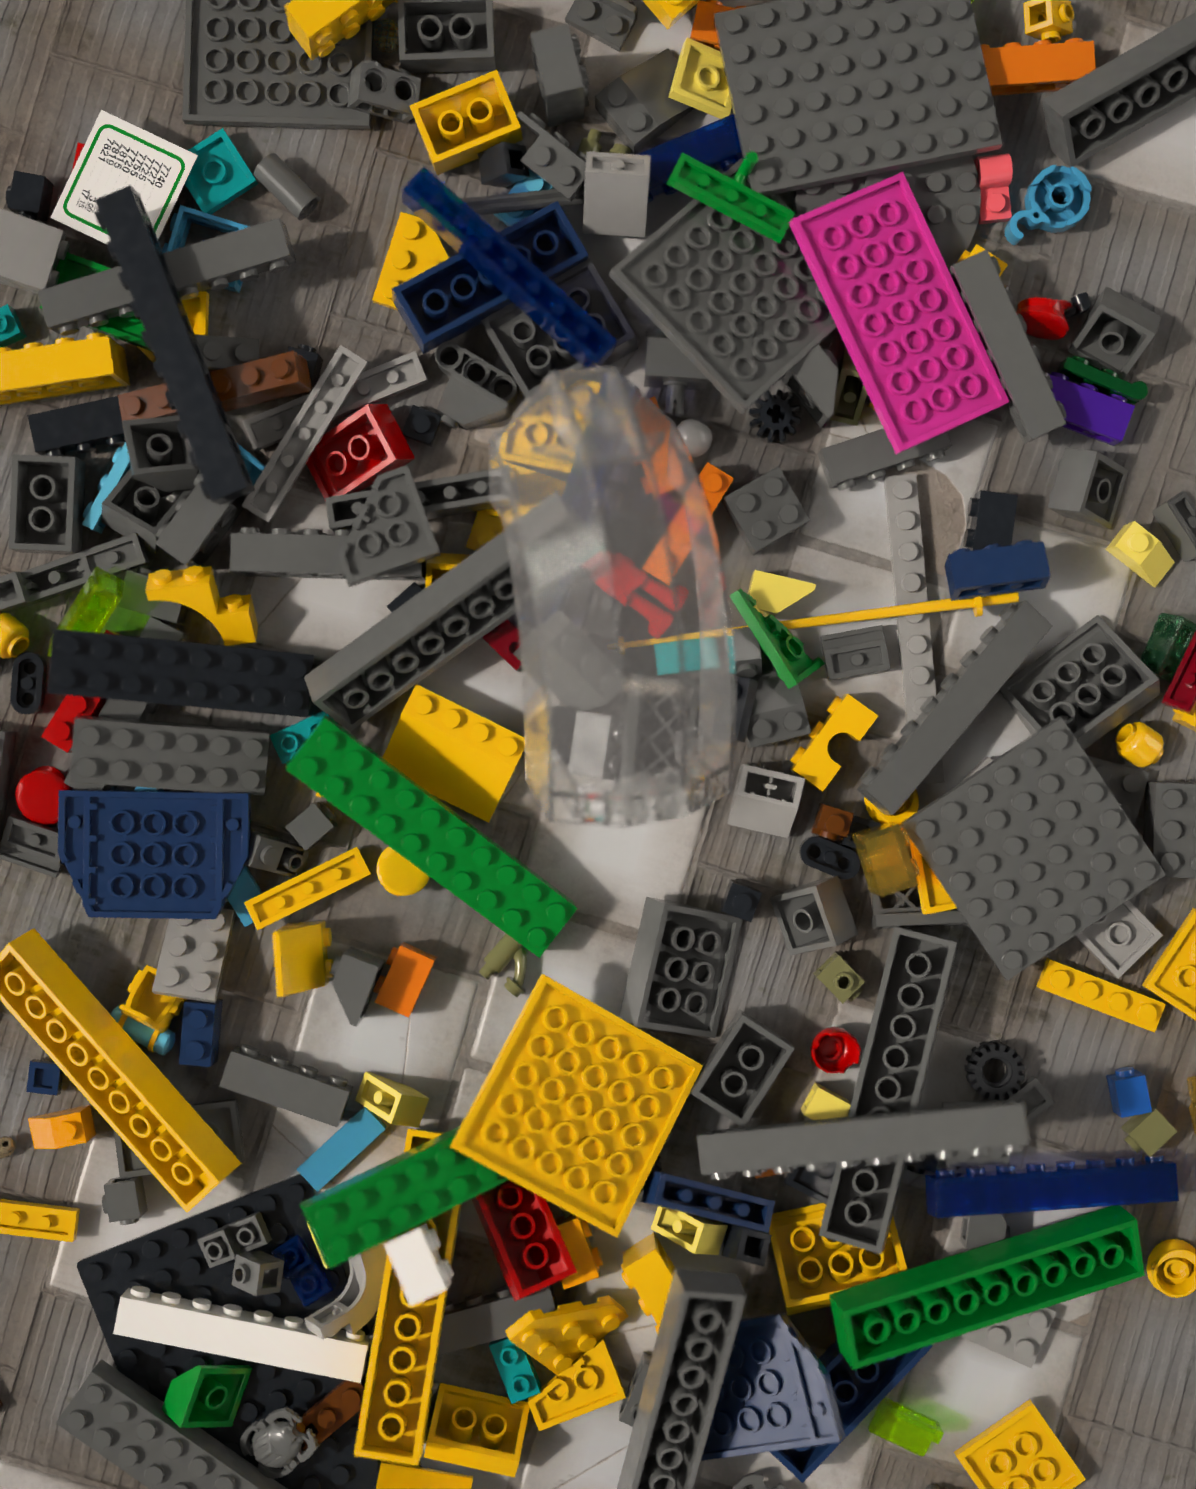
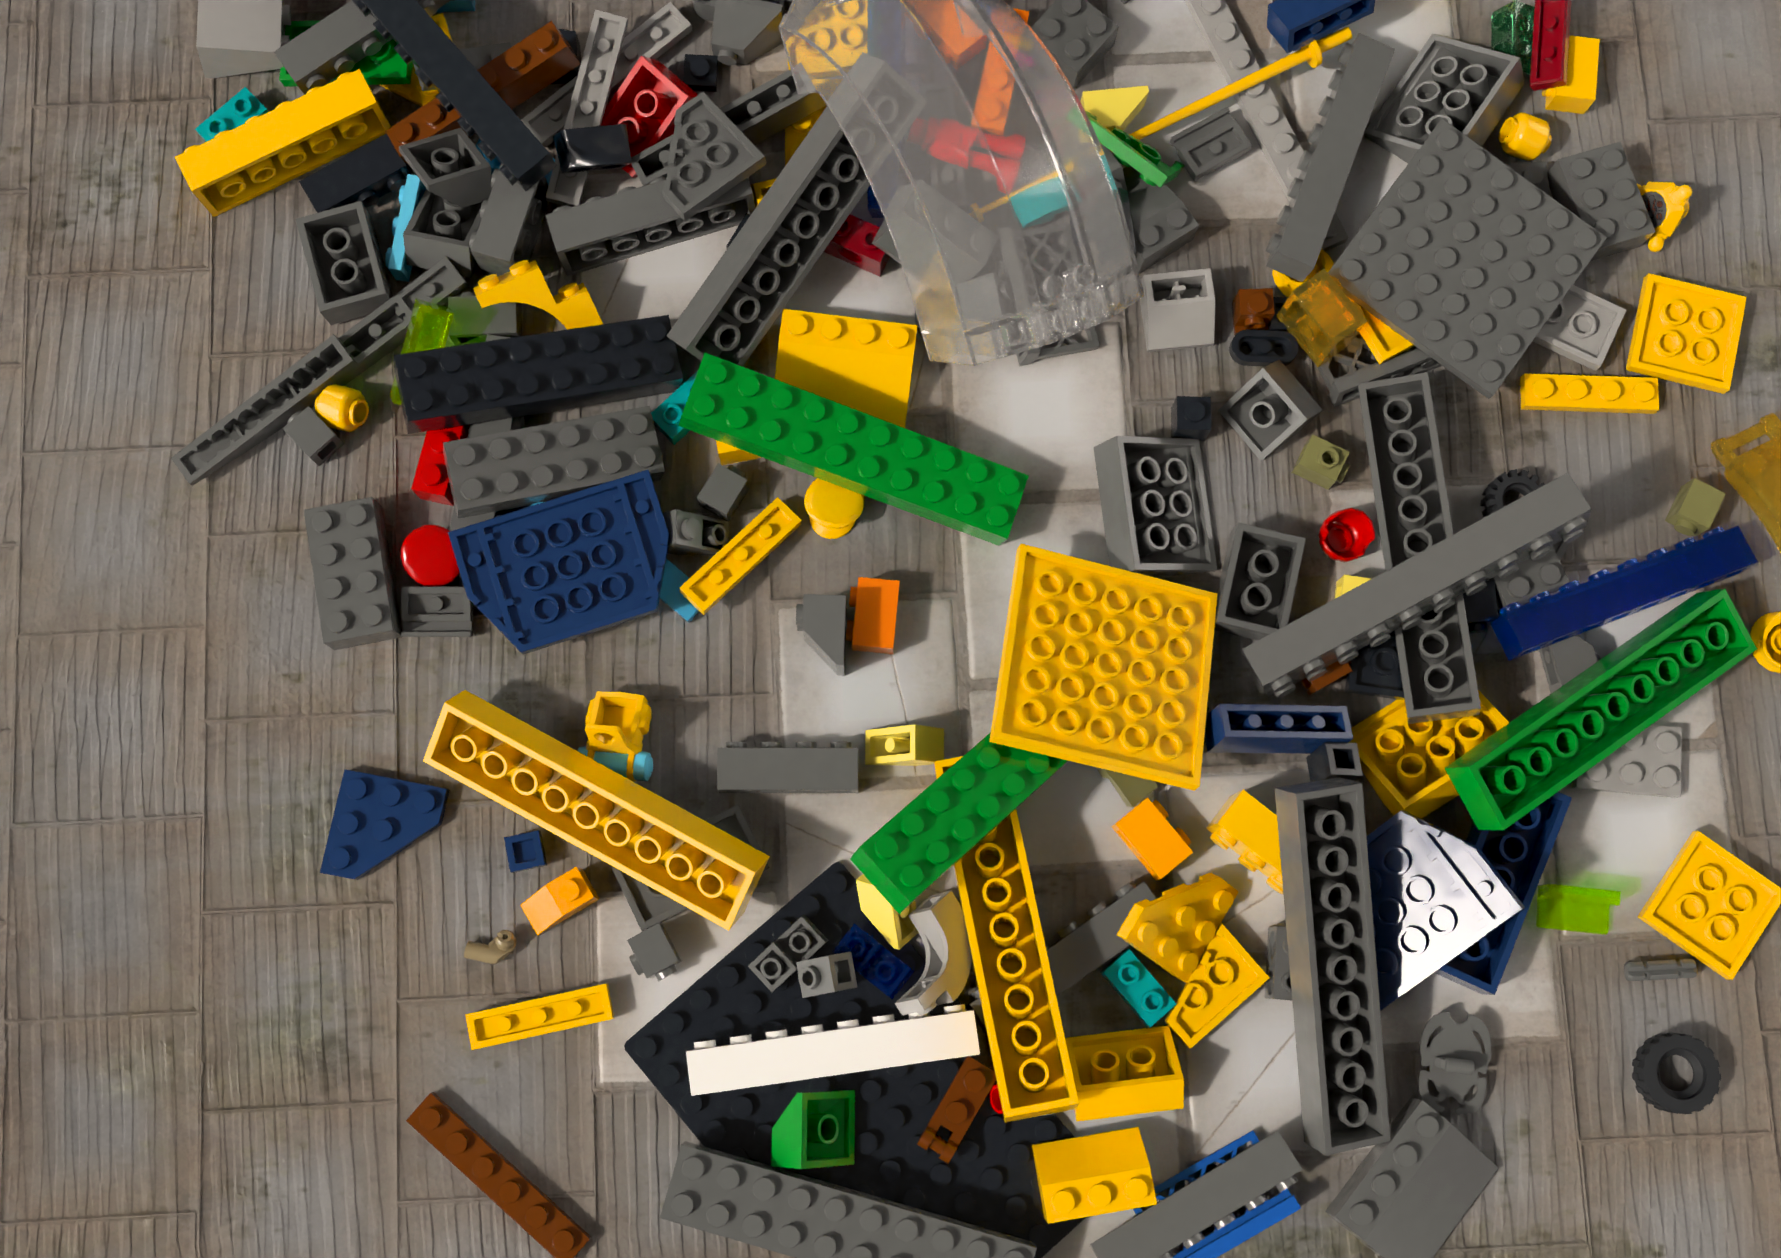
camera: 20 degrees left, 10 degrees down
black plate [10,652,47,714] -> none
light grey plate [152,909,236,1003] -> none
dark blue brick [179,999,223,1067] -> none
dark grey shield [240,1407,319,1479] -> none
yellow slope [272,921,334,997] -> none
dark azure tile [296,1107,387,1192] -> none
white brick [384,1224,454,1307] -> none
red slope [471,1180,577,1302] -> none
olive plant [479,934,527,998] -> none
light yellow slope [651,1206,728,1255] -> none
yellow arch [790,694,878,792] -> none
blue brick [1106,1067,1152,1118] -> none
none -> black piece [553,124,632,174]

